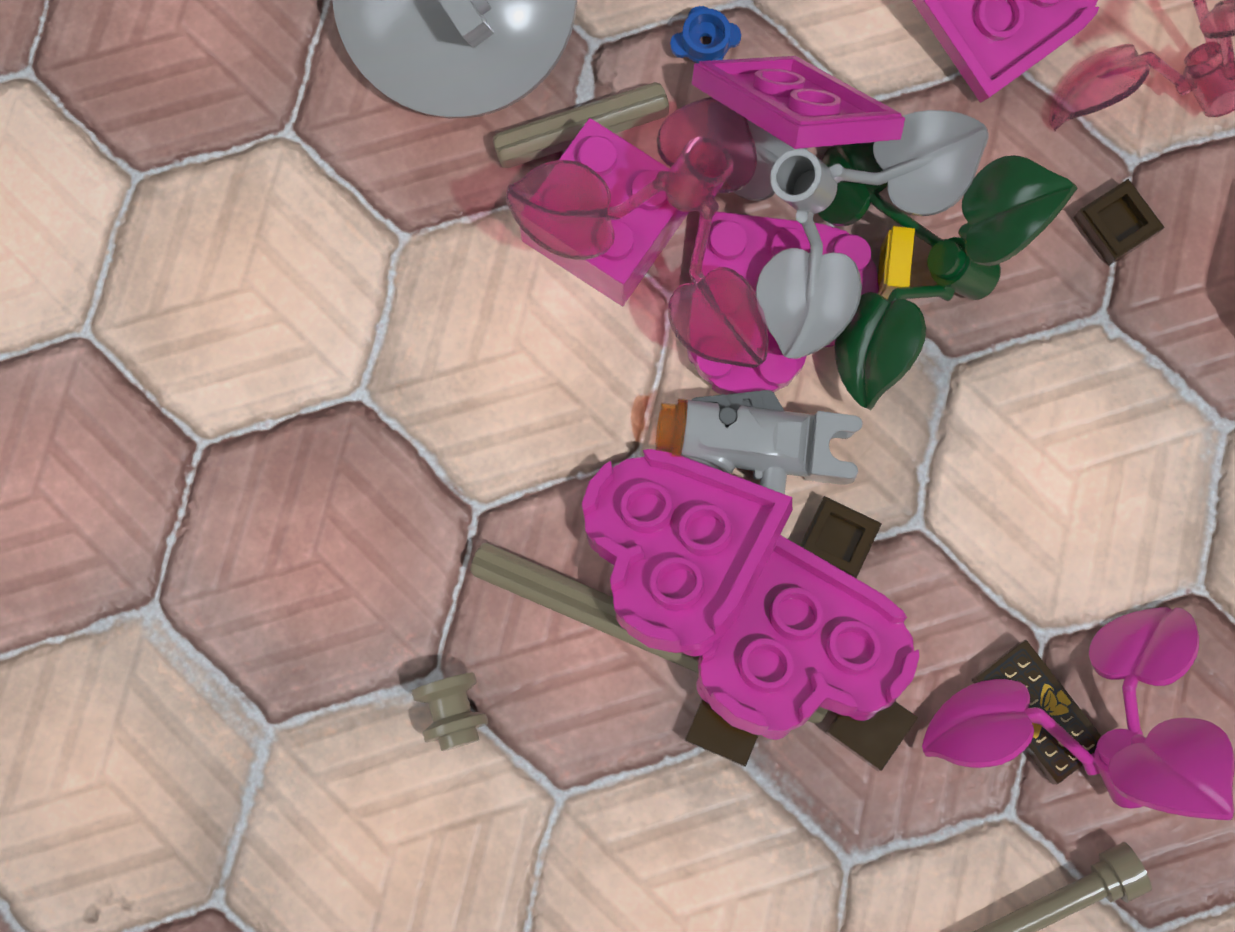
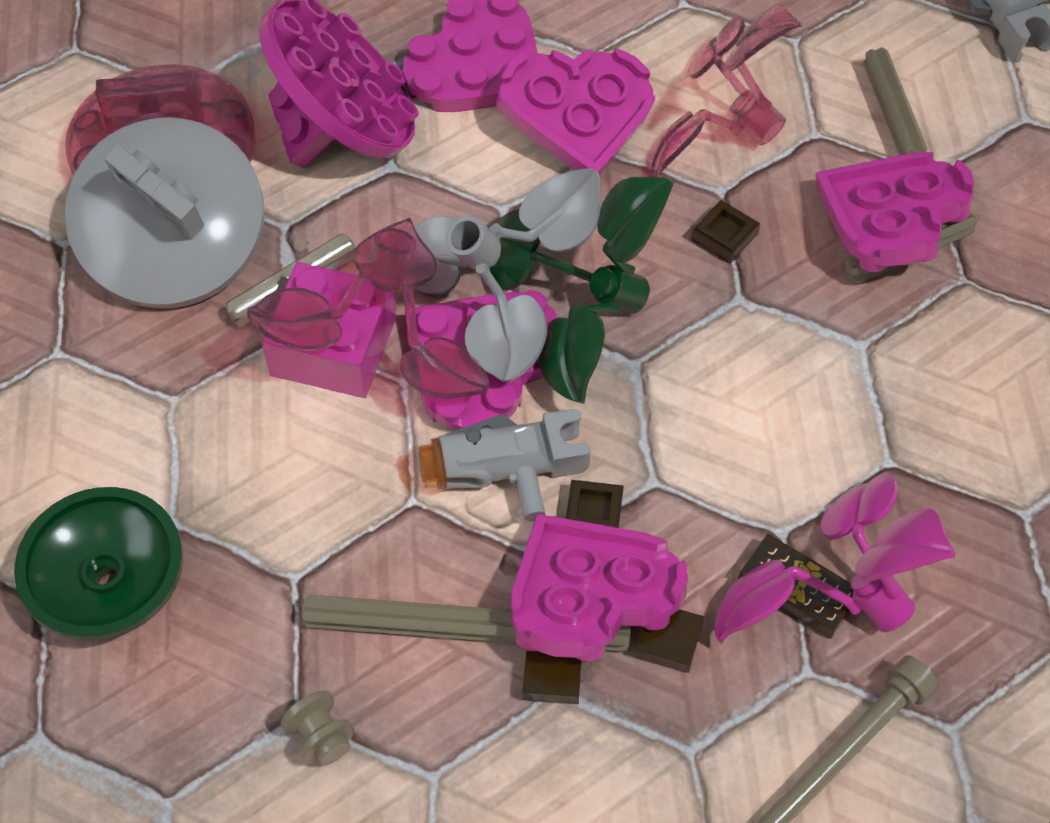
camera: 15 degrees left, 20 degrees down
dark pink plate [582,449,793,656] -> none
blue plate [670,6,741,63] -> none
dark pink tile [692,56,905,149] -> none
yellow tile [877,226,915,299] -> none
none -> dark green dish [14,487,183,641]

